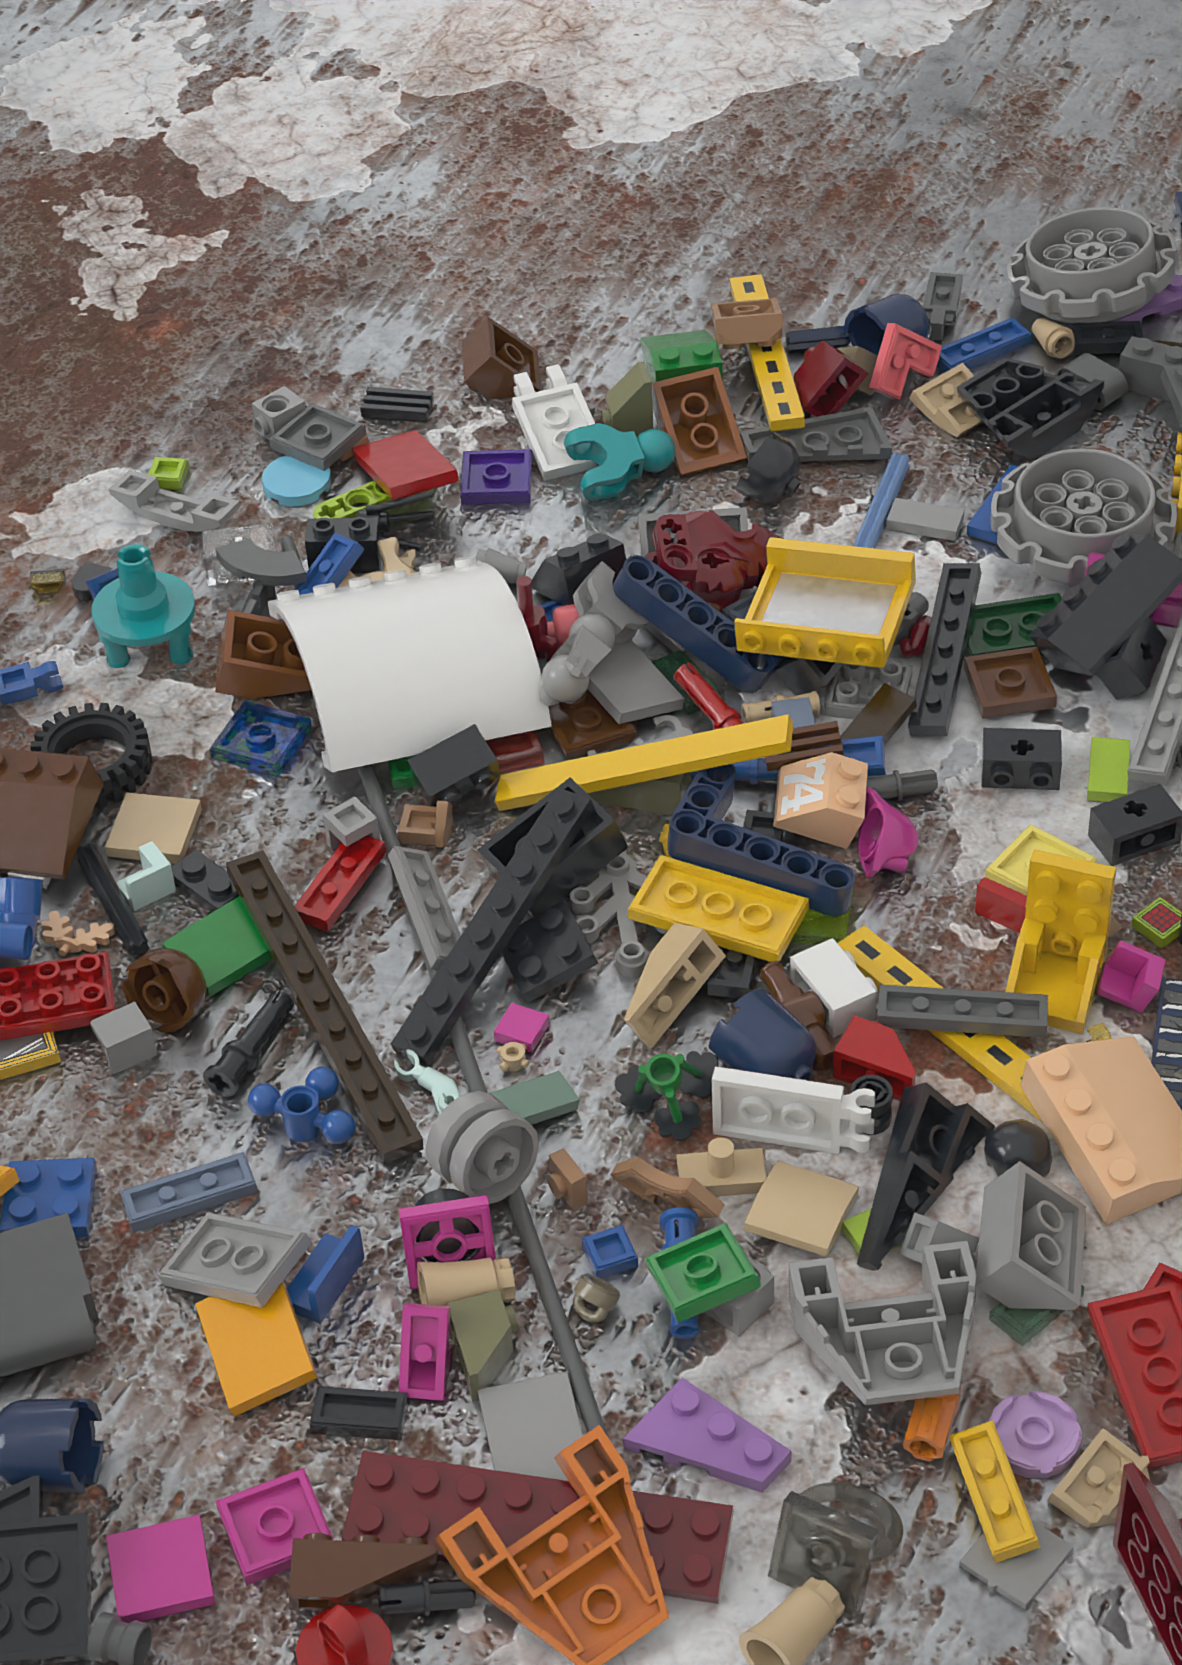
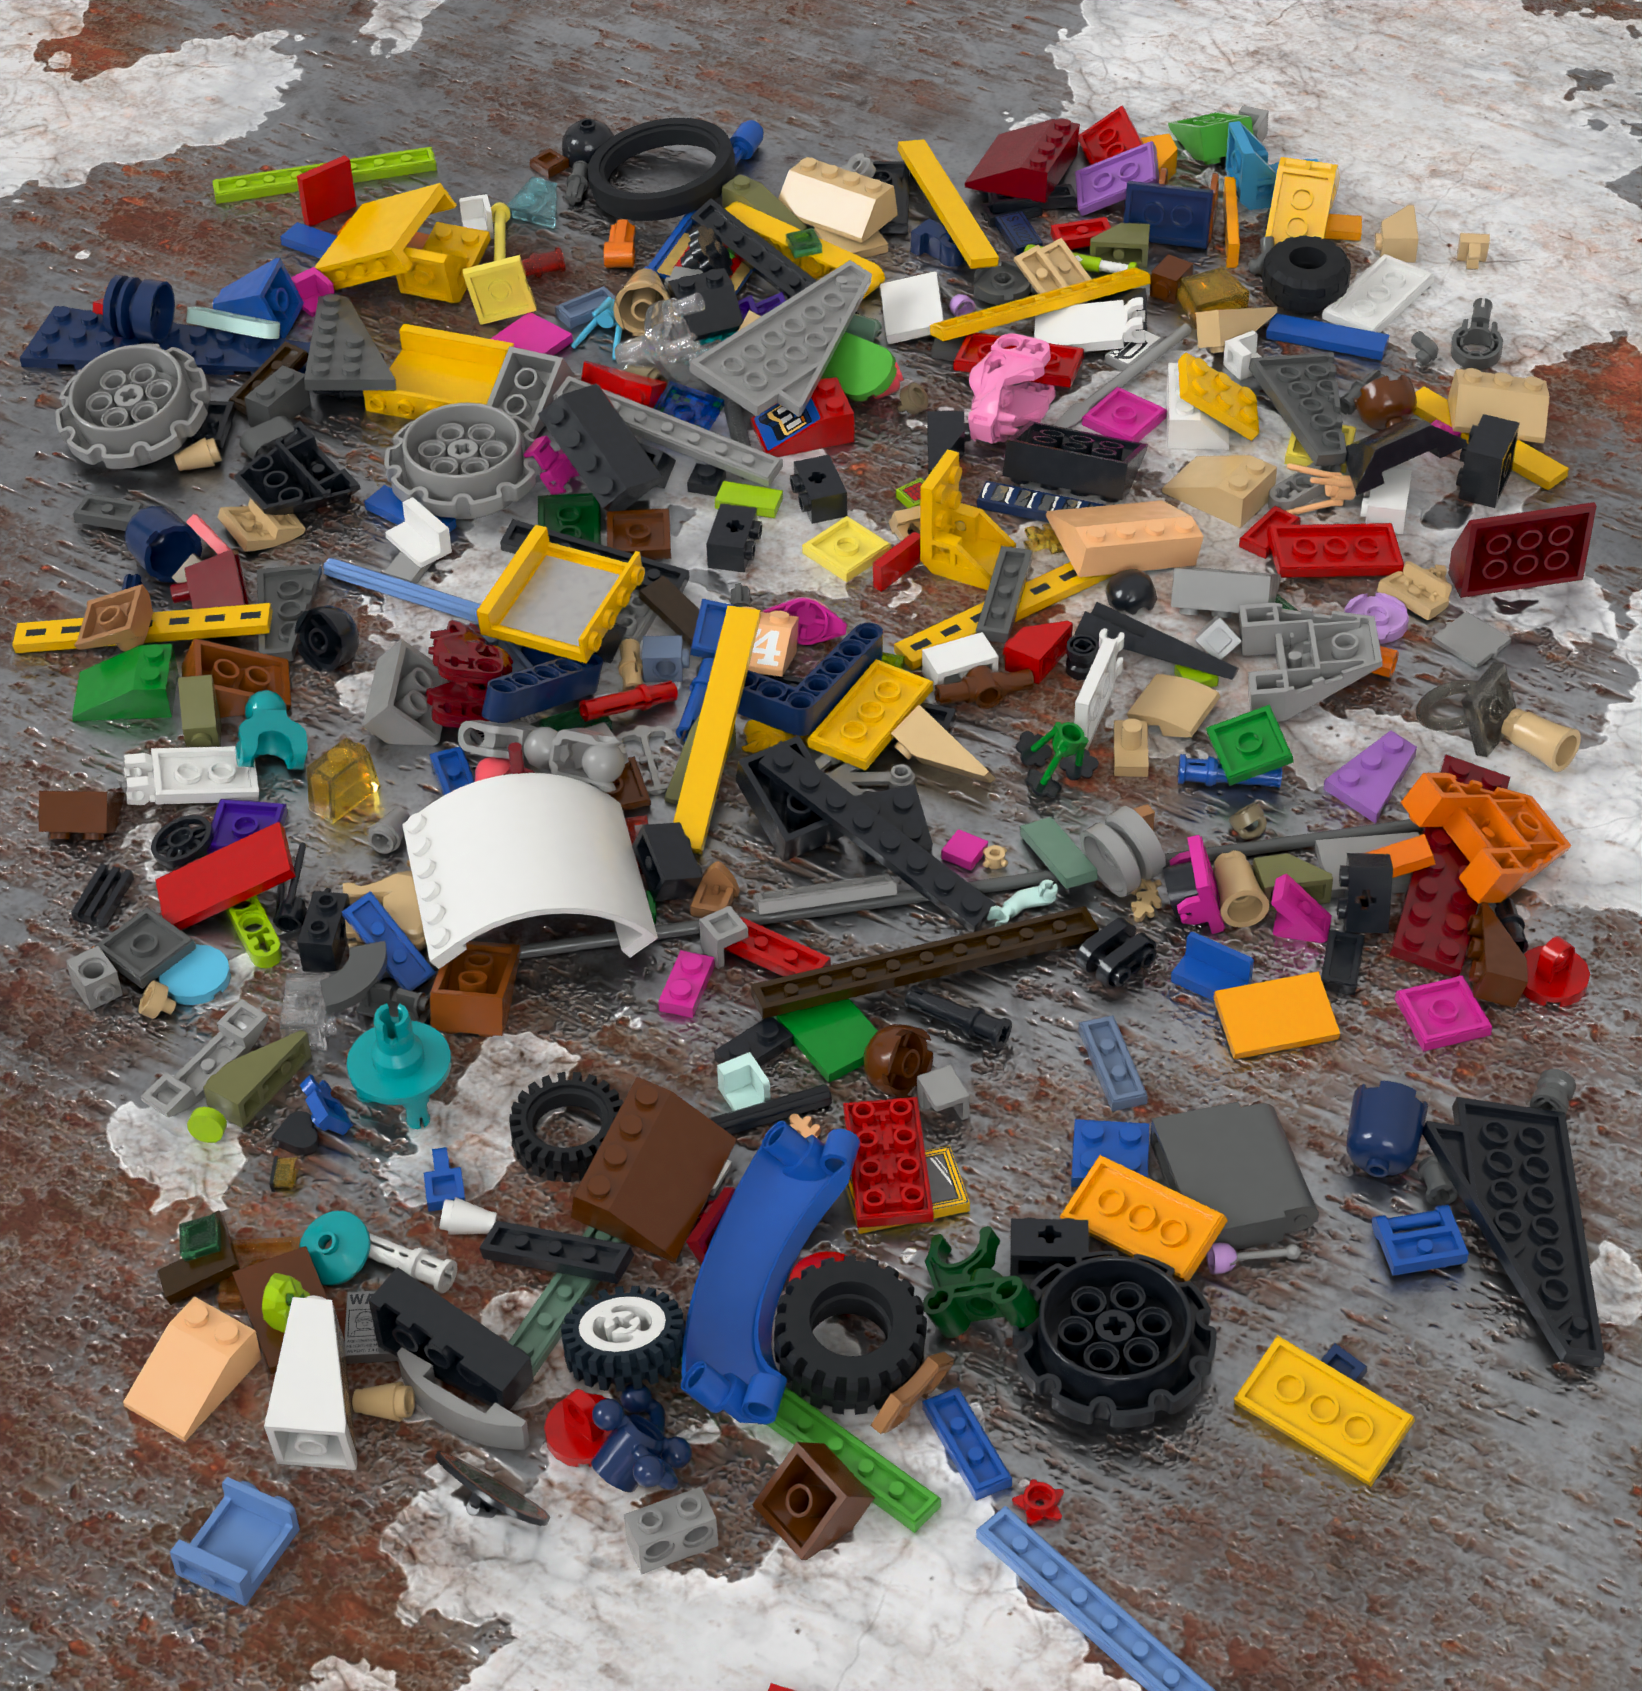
camera: 85 degrees left, 0 degrees up
tan tile [105,792,202,864] -> none
dark pink tile [106,1514,216,1624] -> none
lime tile [148,457,190,490] -> none
light grey tile [158,1212,311,1308] -> none
clear blue tile [209,700,312,777] -> none
blue piece [248,1067,356,1144] -> none
black slope [532,533,626,606] -> none
blue tile [581,1225,639,1279] -> none
medium nougat tile [610,1157,725,1218] -> none
dark blue cylinder [708,988,817,1081] -> none
reddish brown tile [765,721,844,771] -> none
blue tile [937,317,1032,373] -> none
yellow tile [949,1420,1041,1563] -> none
dark pink panel [1097,941,1166,1013] -> none
none -> tan tile [138,980,176,1019]
none -> black wheel [151,815,214,869]
none -> lime tile [187,1107,227,1143]
none -> olive slope [203,1030,312,1128]
none -> clear yellow torso [307,738,381,824]
none -> white panel [385,497,452,568]
none -> dark pink plate [658,950,715,1018]
none -> black plate [687,463,726,496]
none -> black brick [1075,917,1157,989]
none -> black brick [1337,853,1393,933]
none -> orange tile [1366,834,1435,878]

